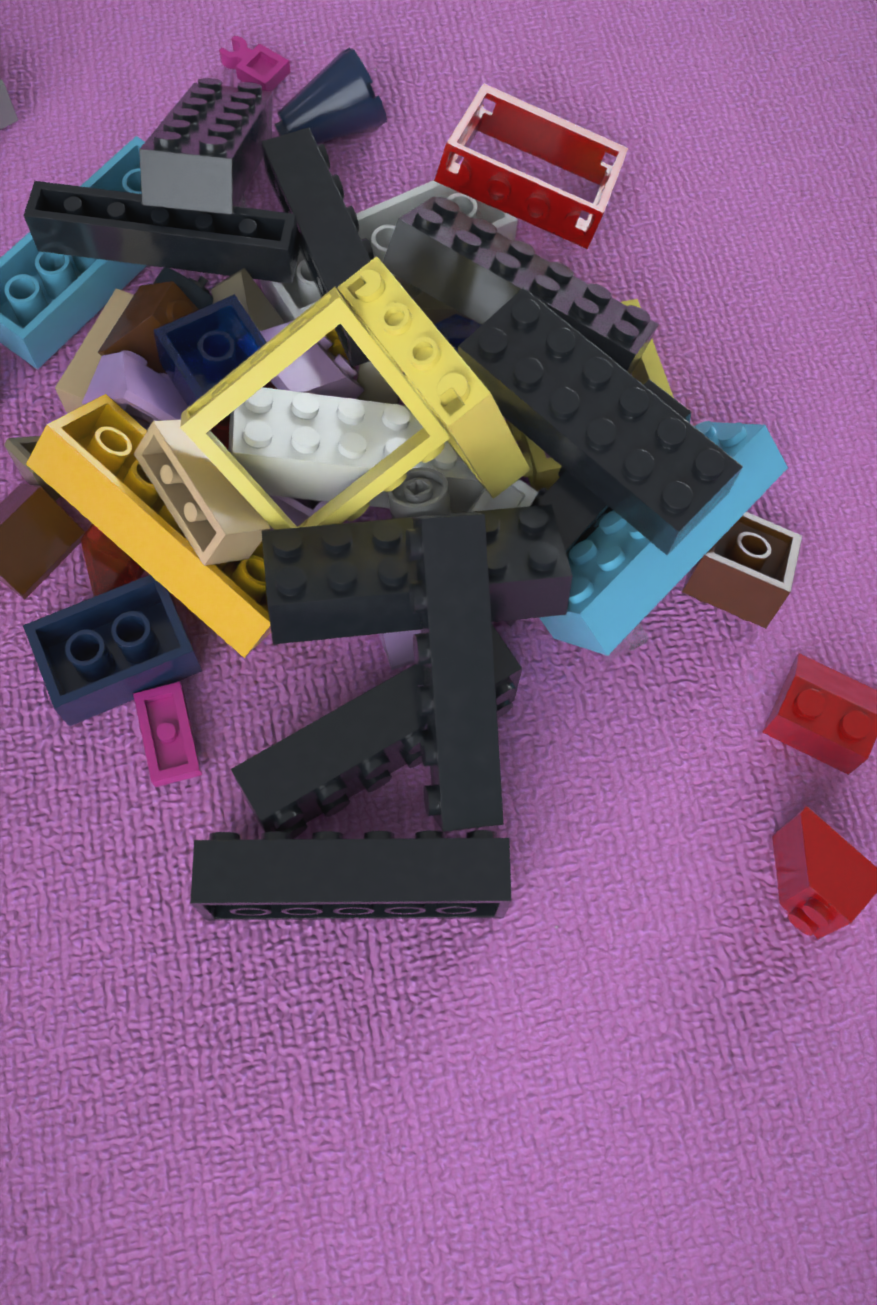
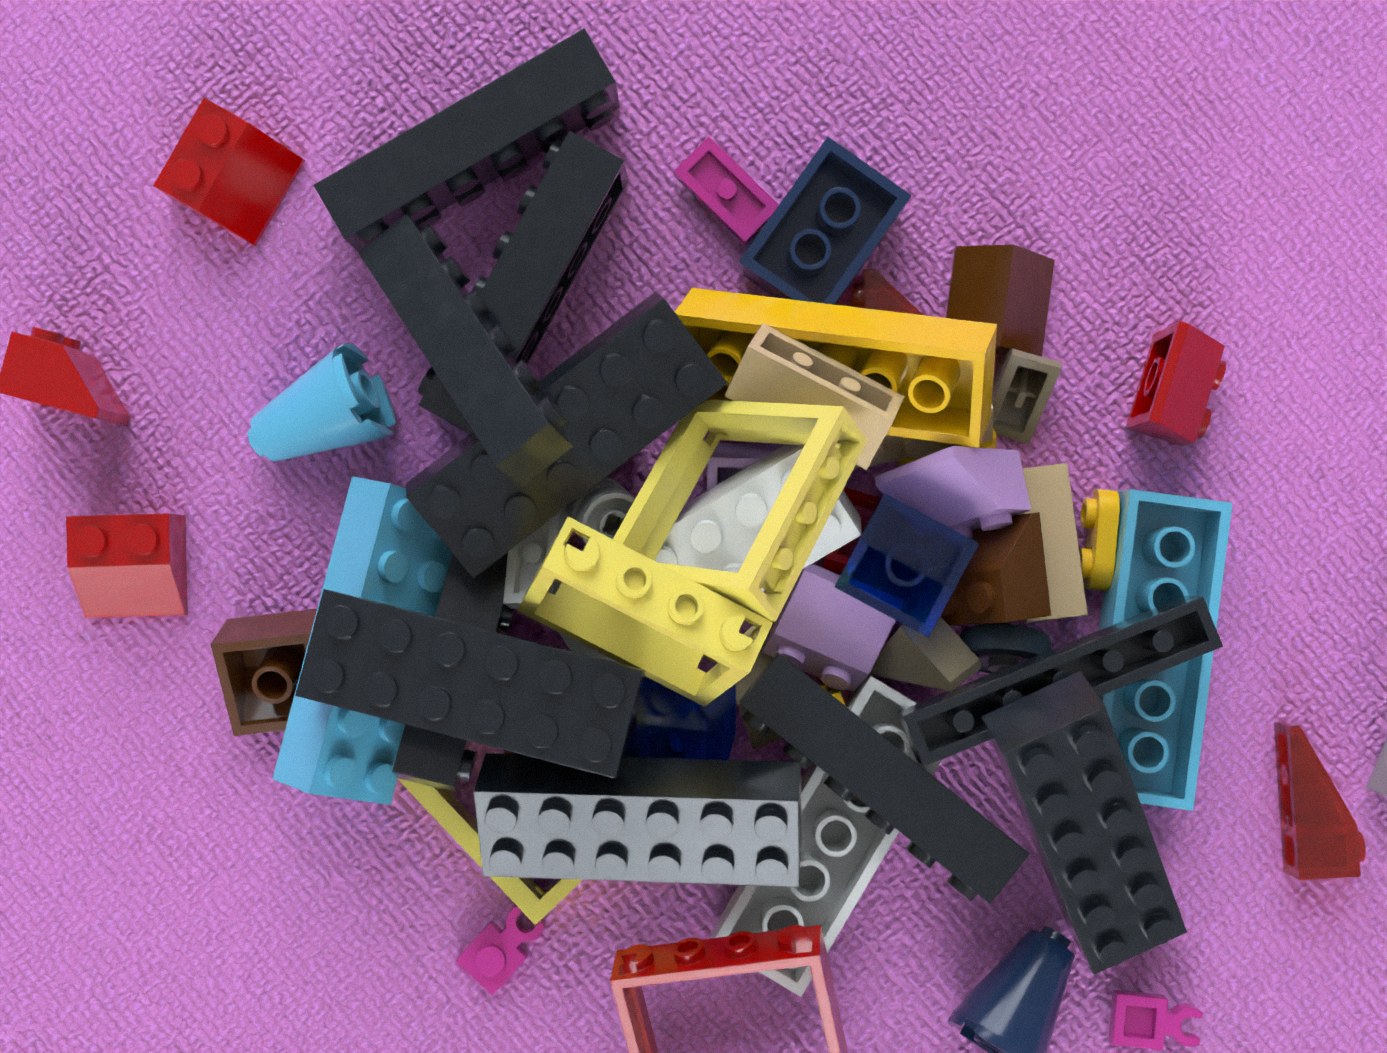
camera: 155 degrees right, 20 degrees up
none -> red slope [153,98,305,246]
none -> medium azure cone [248,343,395,462]
none -> dark pink plate [455,904,546,995]
none -> yellow plate [1079,489,1120,591]
none -> clear red slope [1274,721,1366,880]

